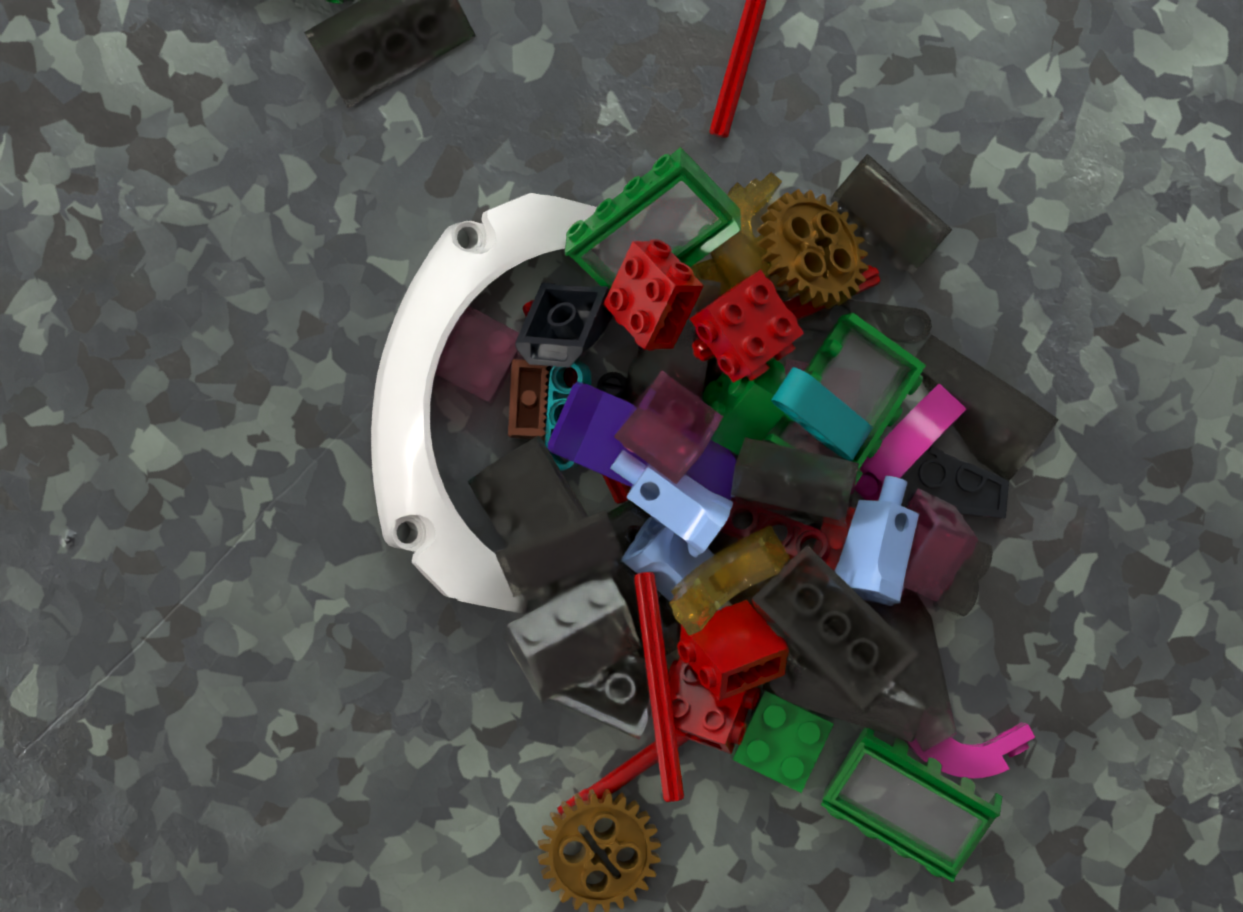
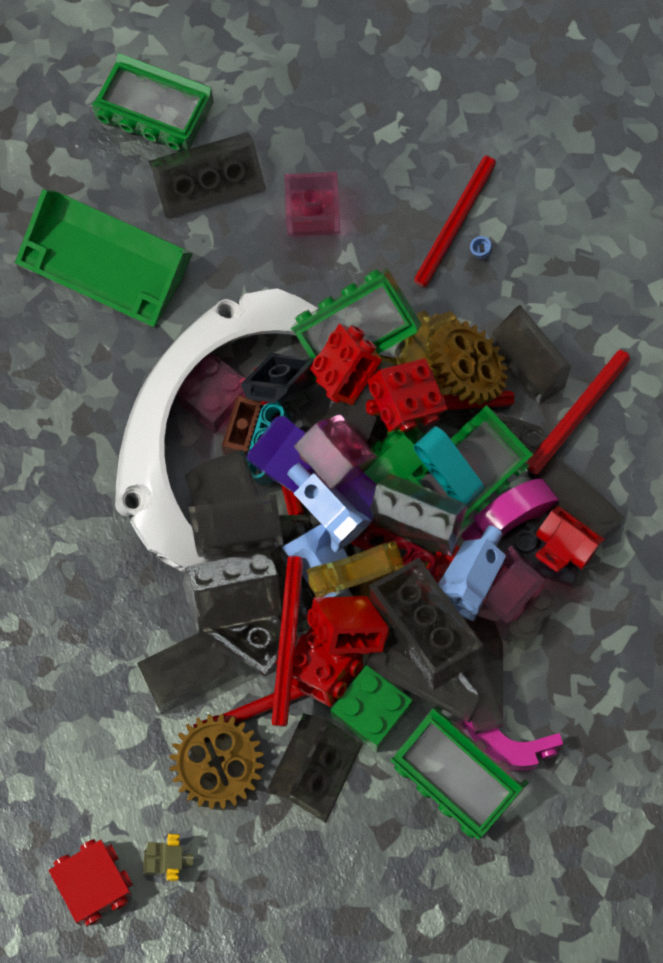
camera: 15 degrees right, 15 degrees down
none -> green slope [15,189,193,327]
none -> clear smoke slope [137,626,239,714]
none -> clear smoke slope [266,713,363,823]
none -> clear pink brick [284,172,340,236]
none -> medium blue hinge [470,236,492,259]
none -> red axle [527,349,630,475]
none -> red piece [535,506,605,572]

